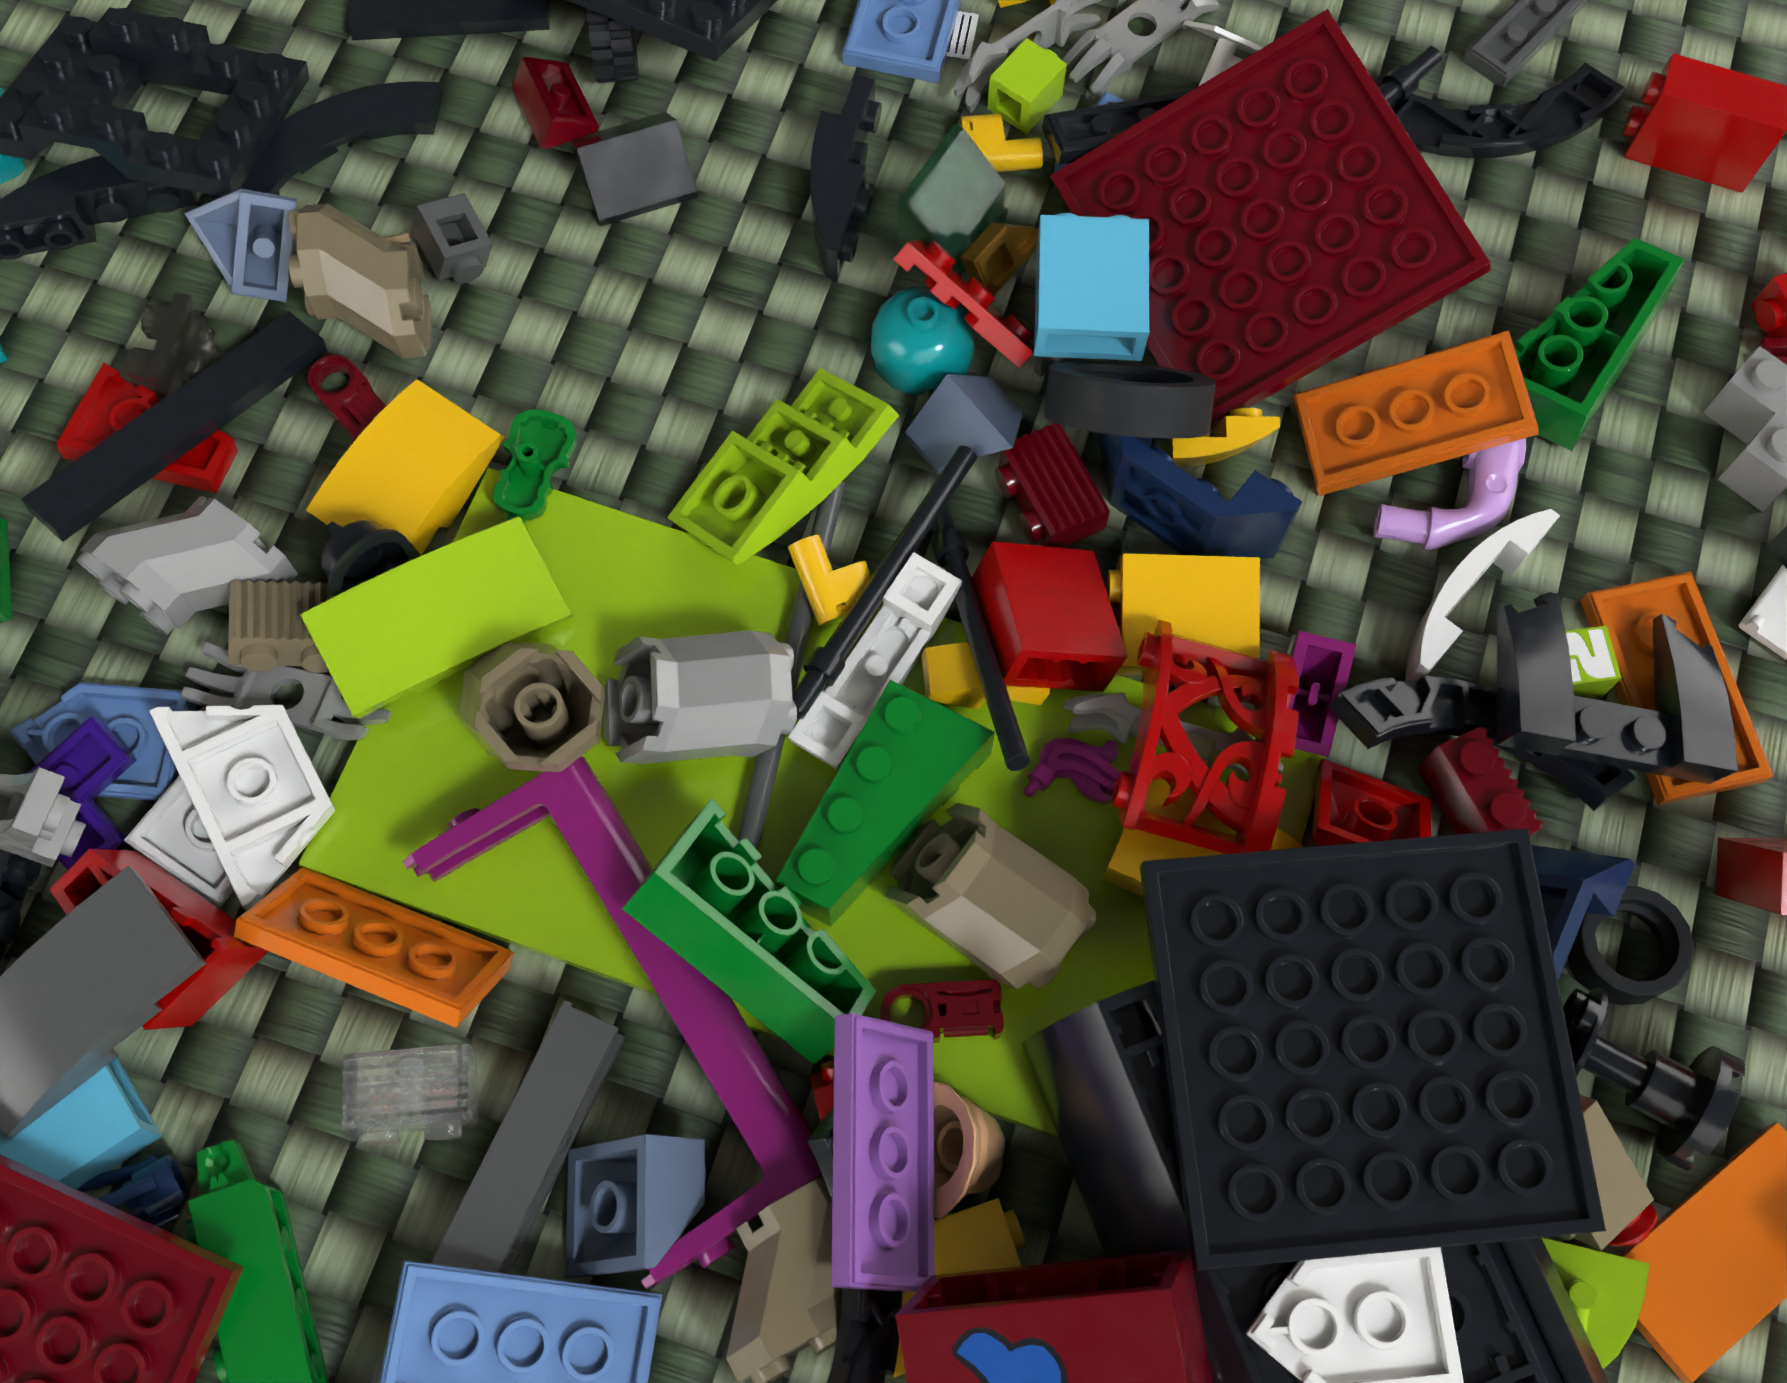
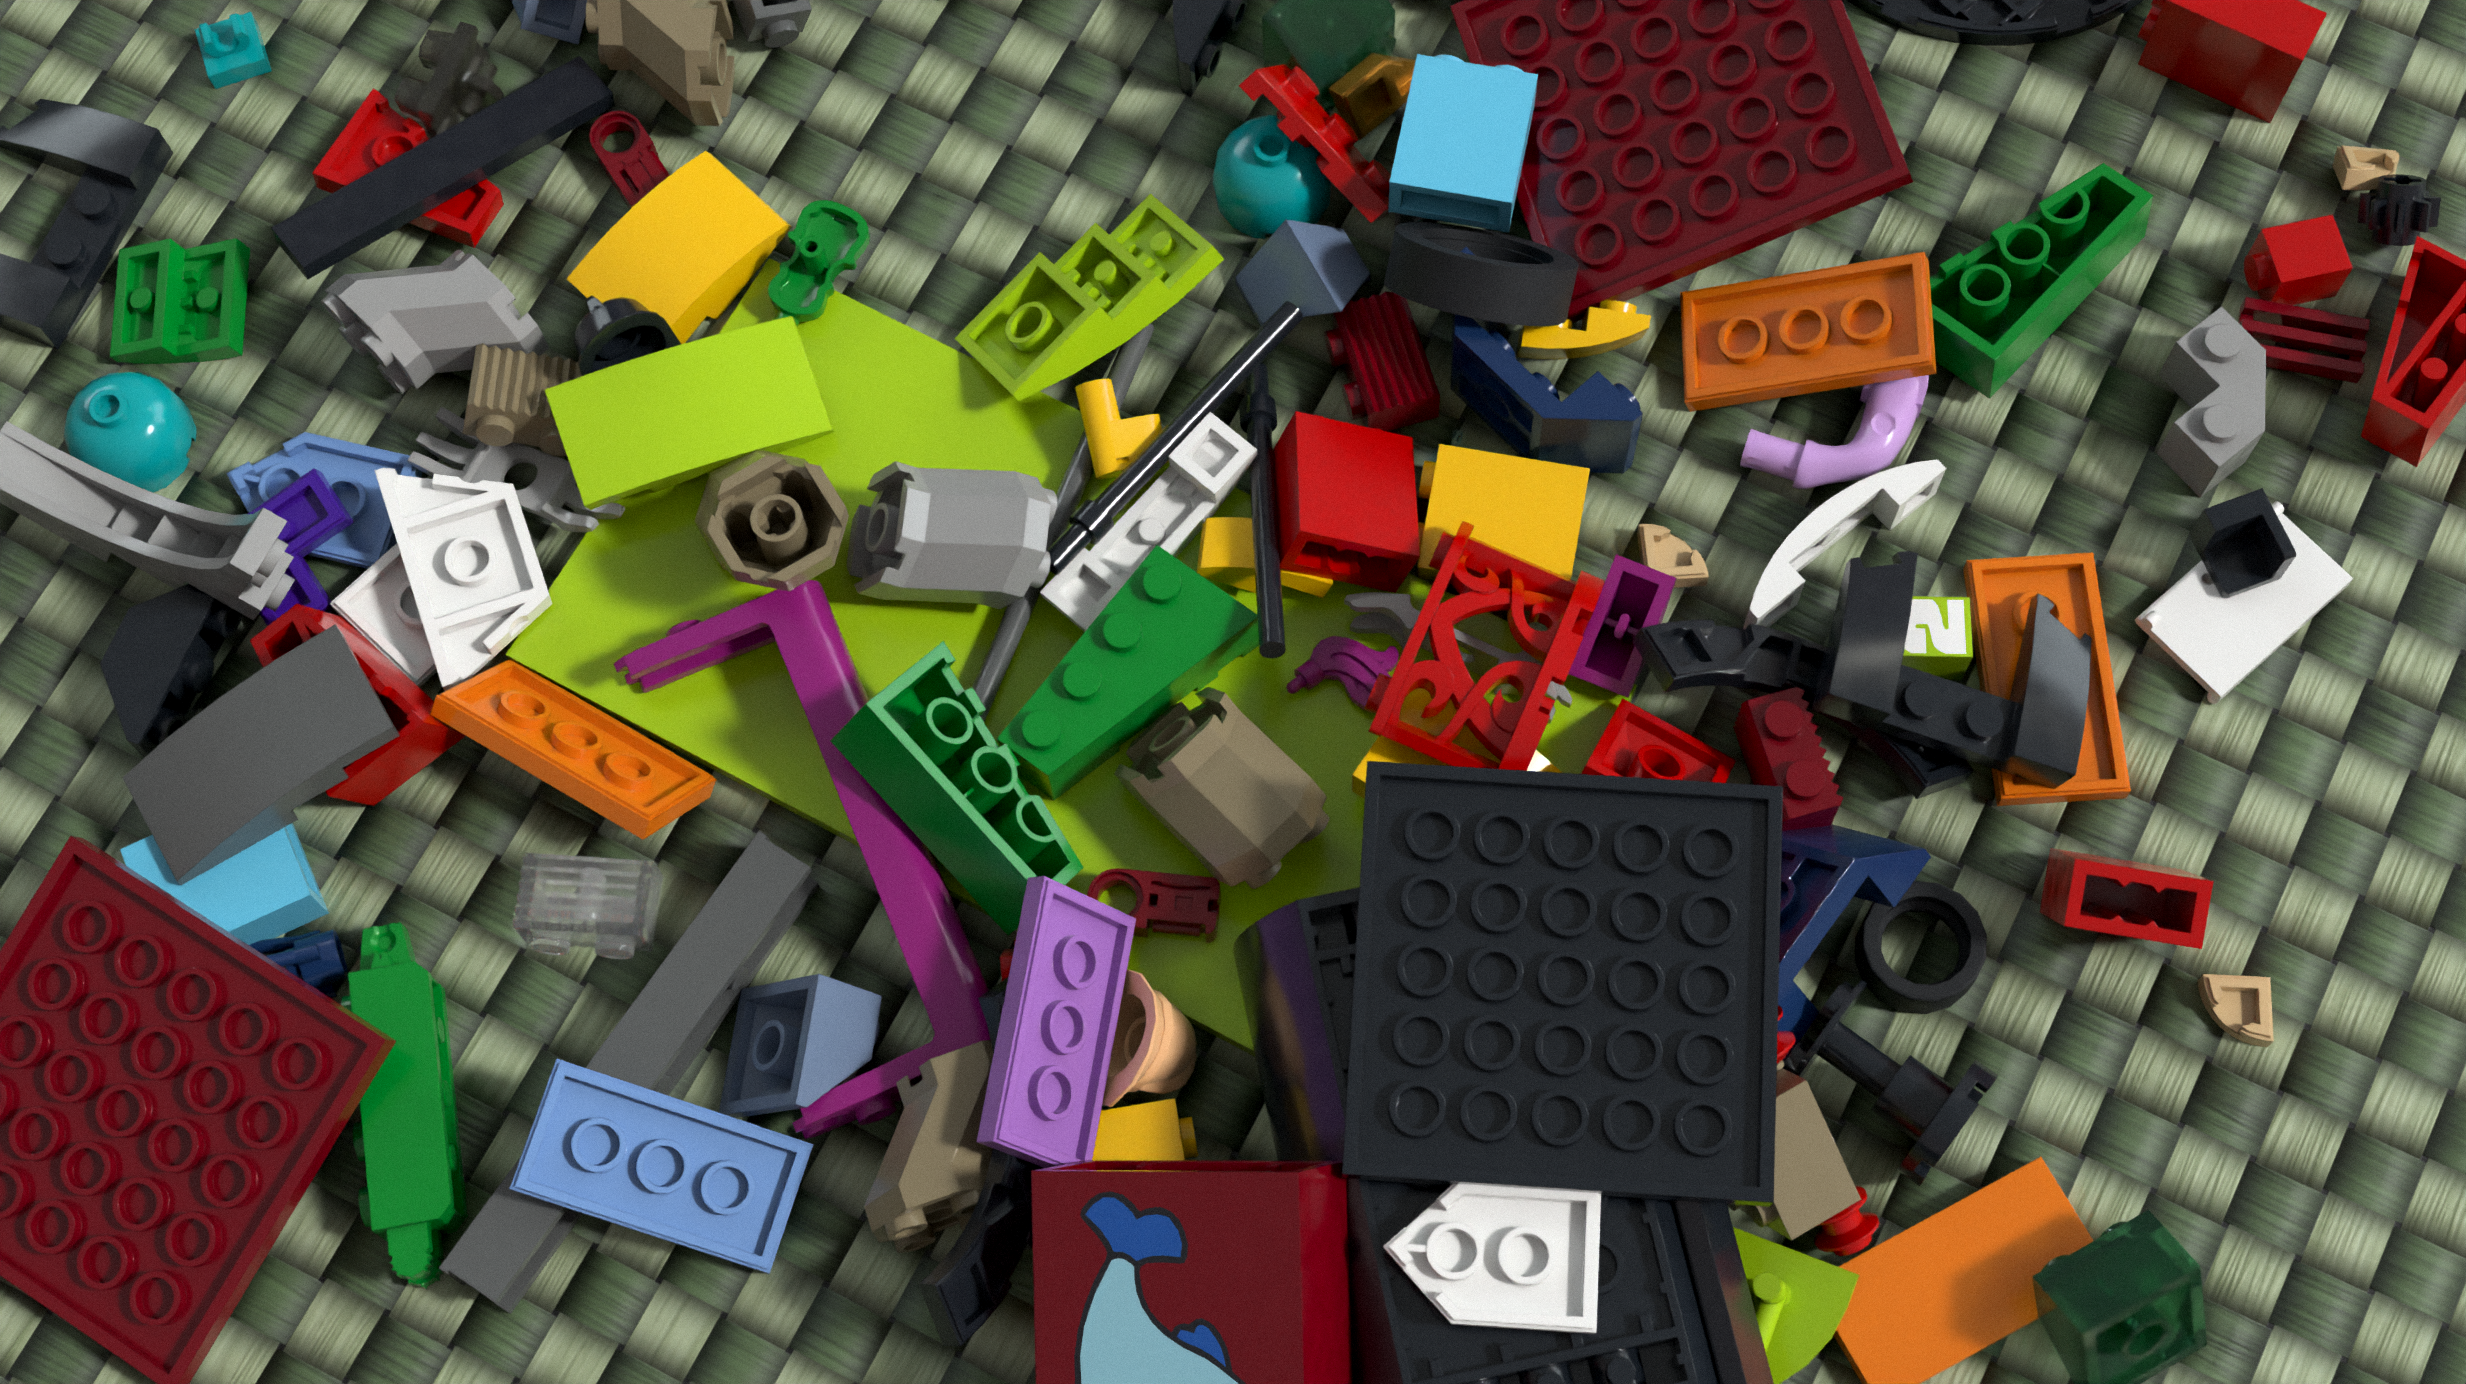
camera: 15 degrees right, 0 degrees up
none -> tan tile [1637,524,1709,588]

